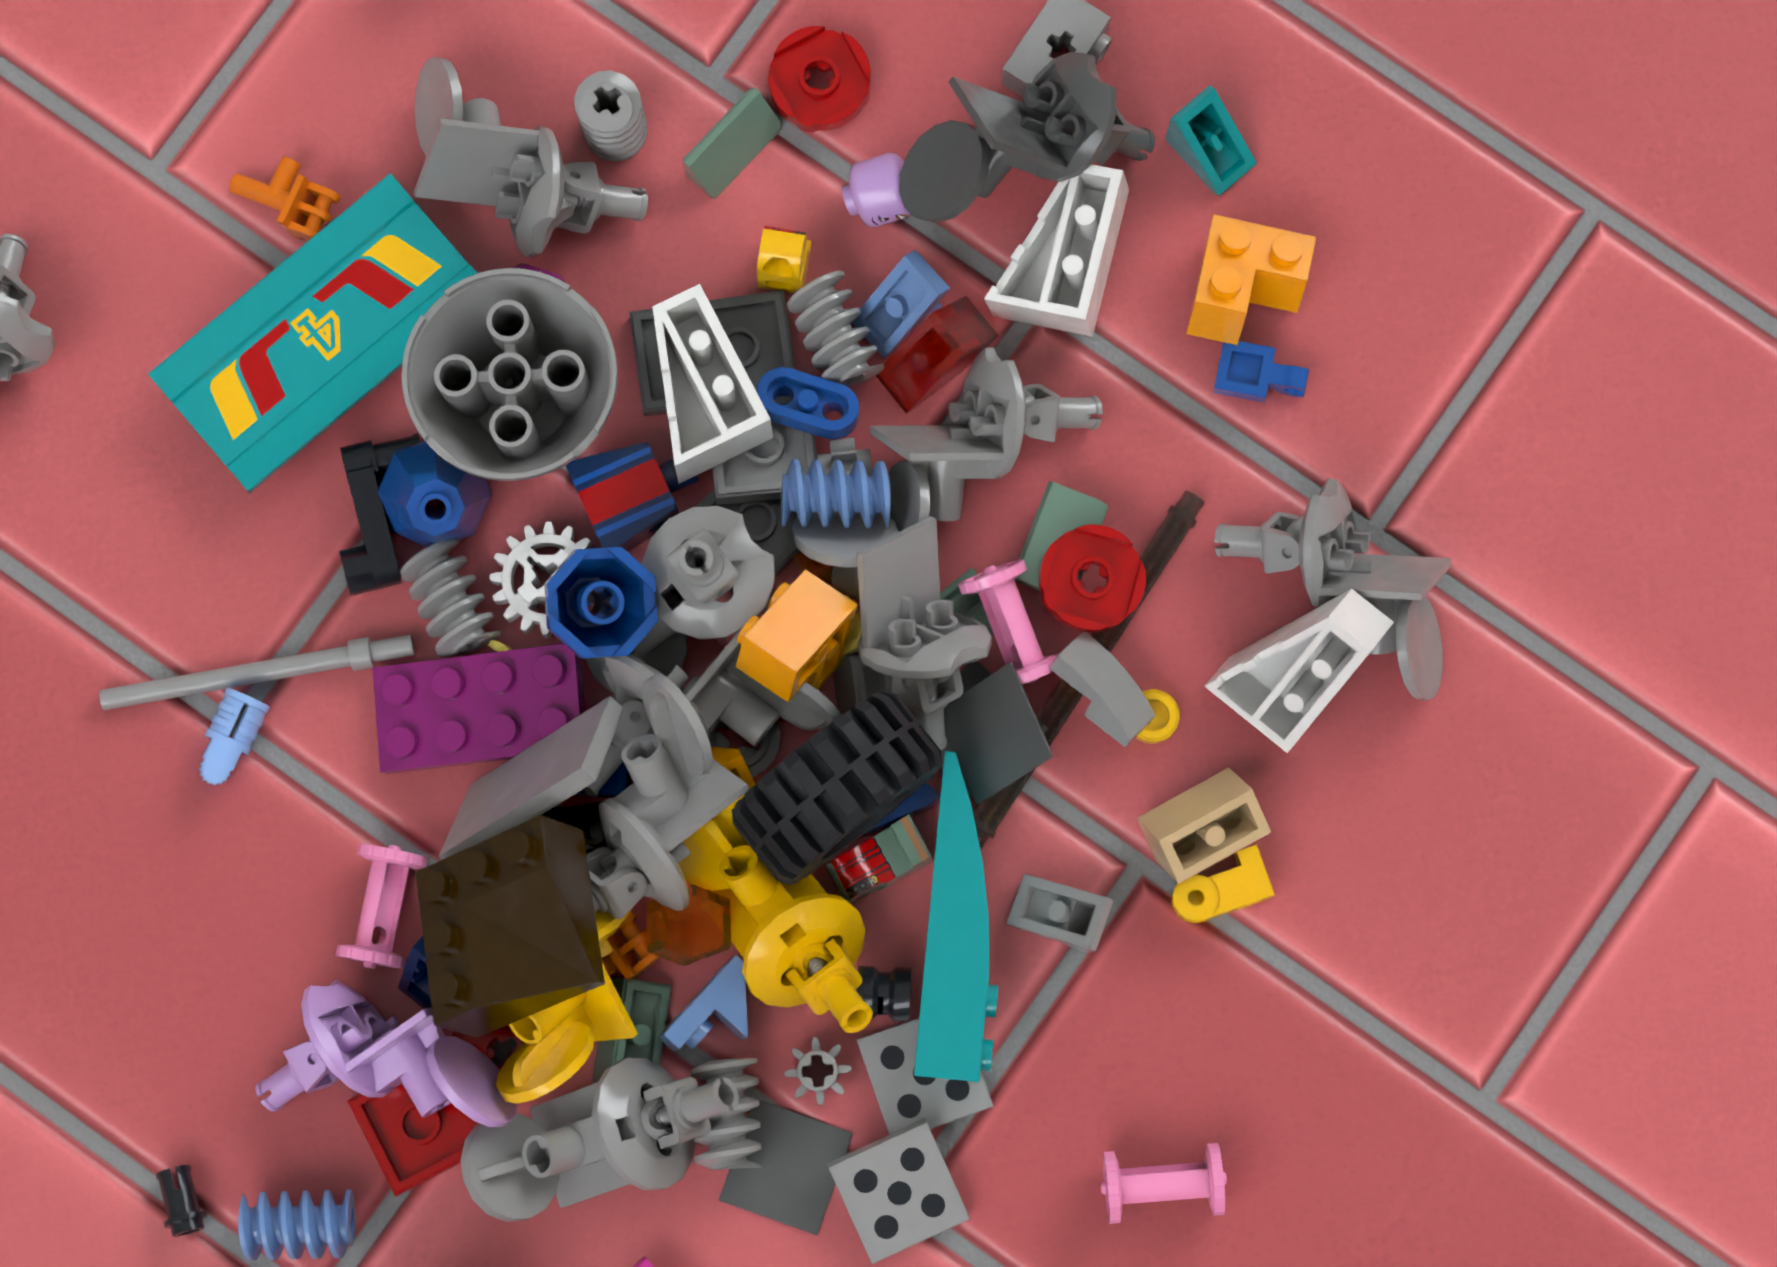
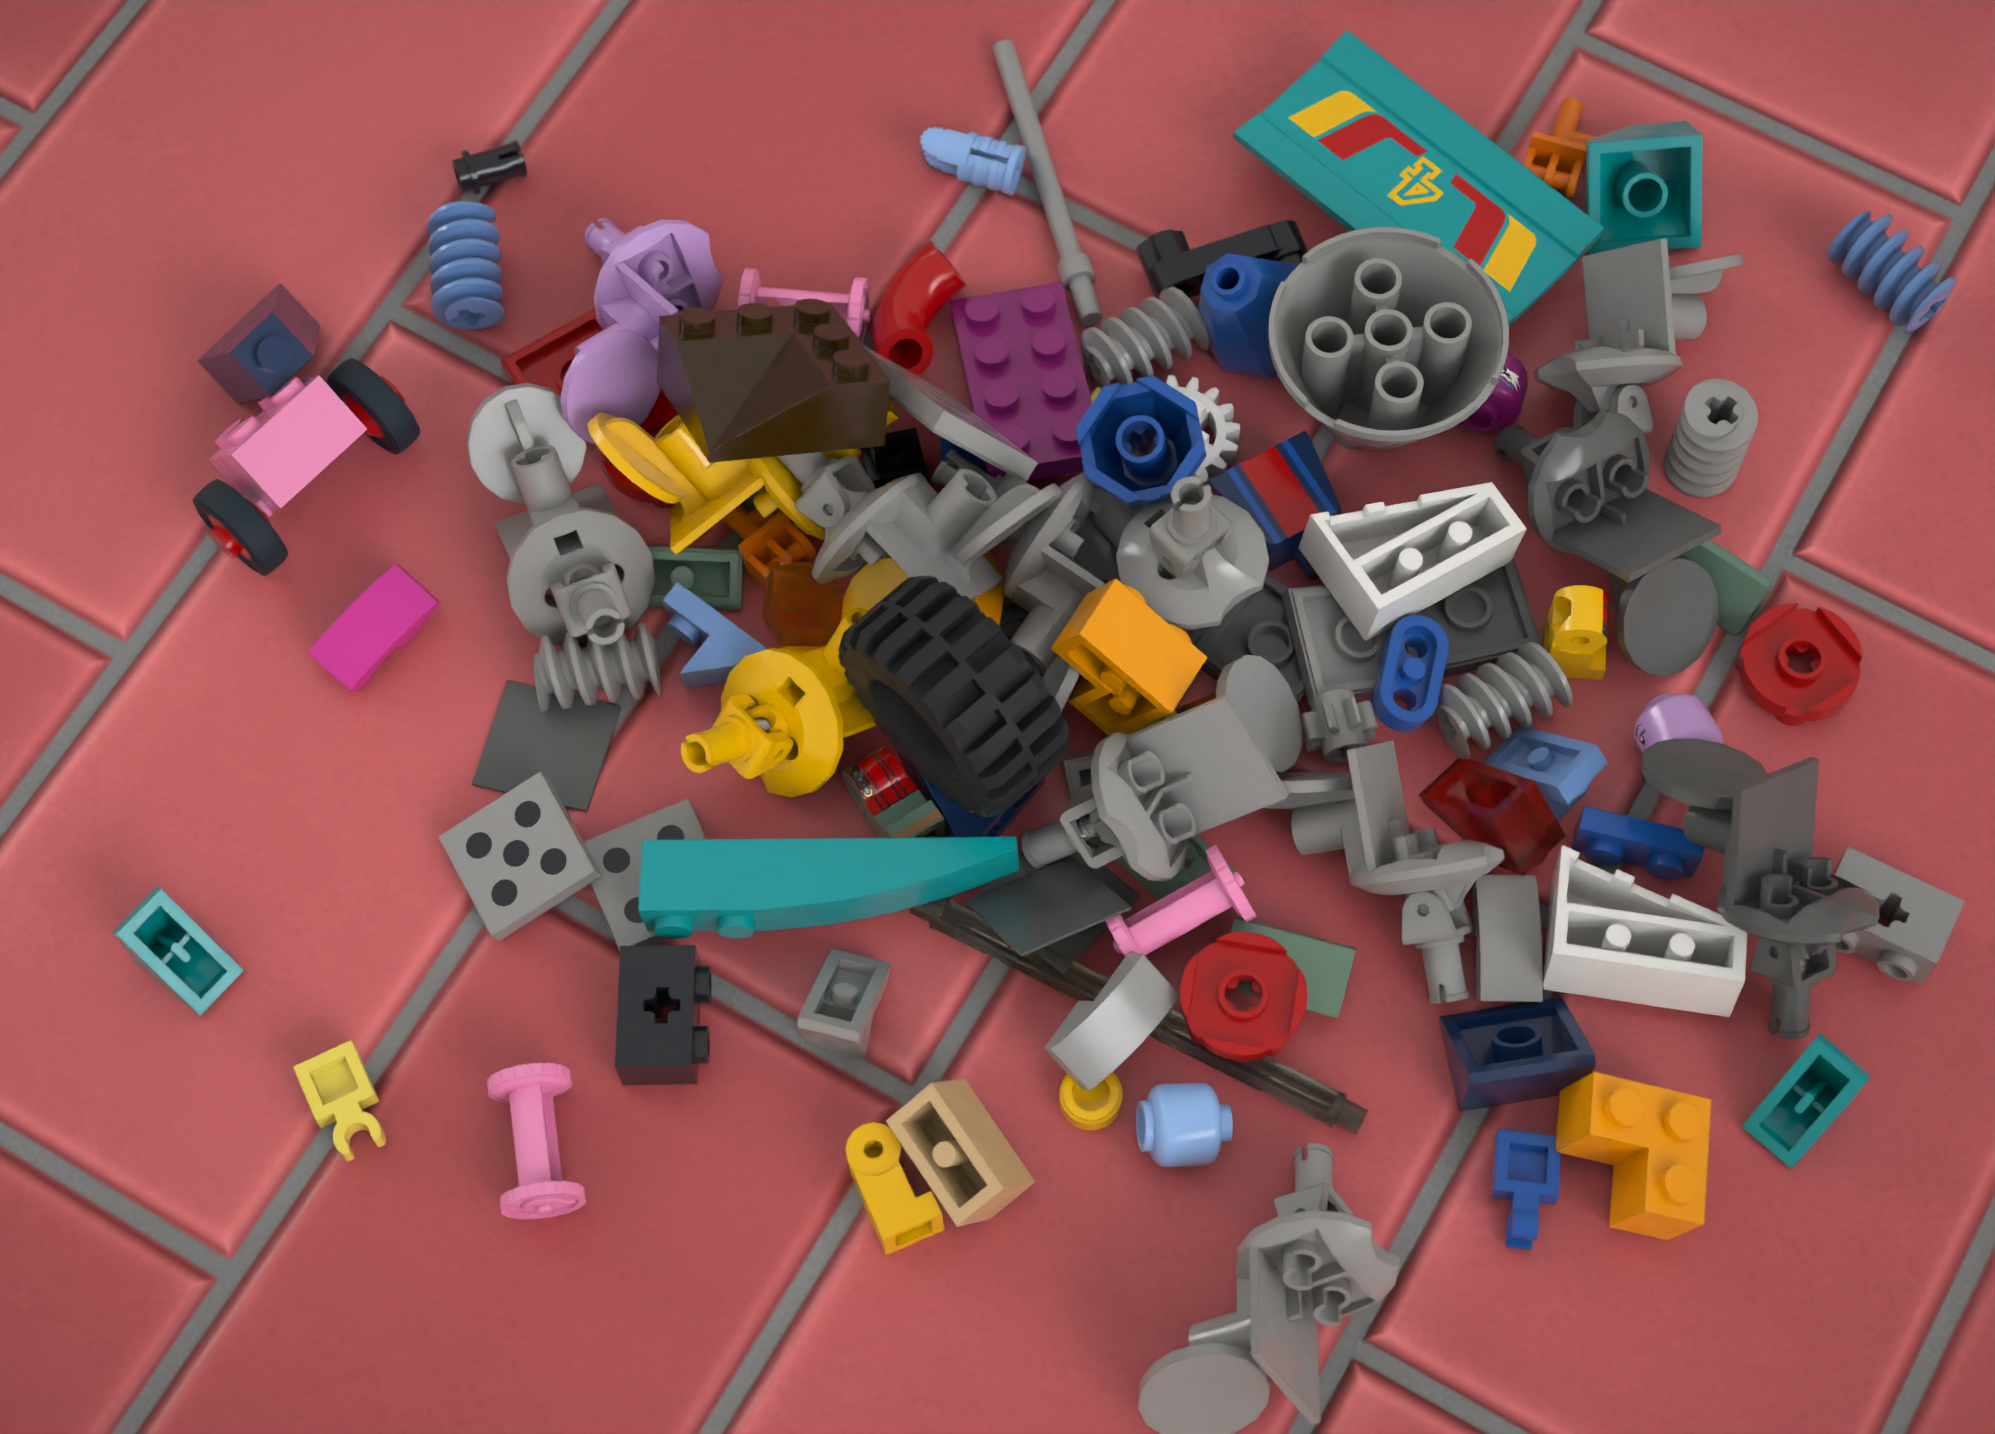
camera: 85 degrees right, 15 degrees down
medium blue piece [781,459,891,528] -> none
light grey gear [784,1037,852,1105] -> none
black wheel [857,966,912,1021] -> none
white wedge [1204,589,1394,753] -> none
none -> black brick [615,945,712,1085]
none -> red cylinder [870,241,967,376]
none -> light blue head [1136,1082,1233,1167]
none -> dark blue slope [1439,997,1596,1112]
none -> light grey slope [1471,874,1543,1002]
none -> dark grey piece [1494,409,1721,677]
none -> blue plate [1571,806,1704,880]
none -> teal slope [1586,121,1703,255]

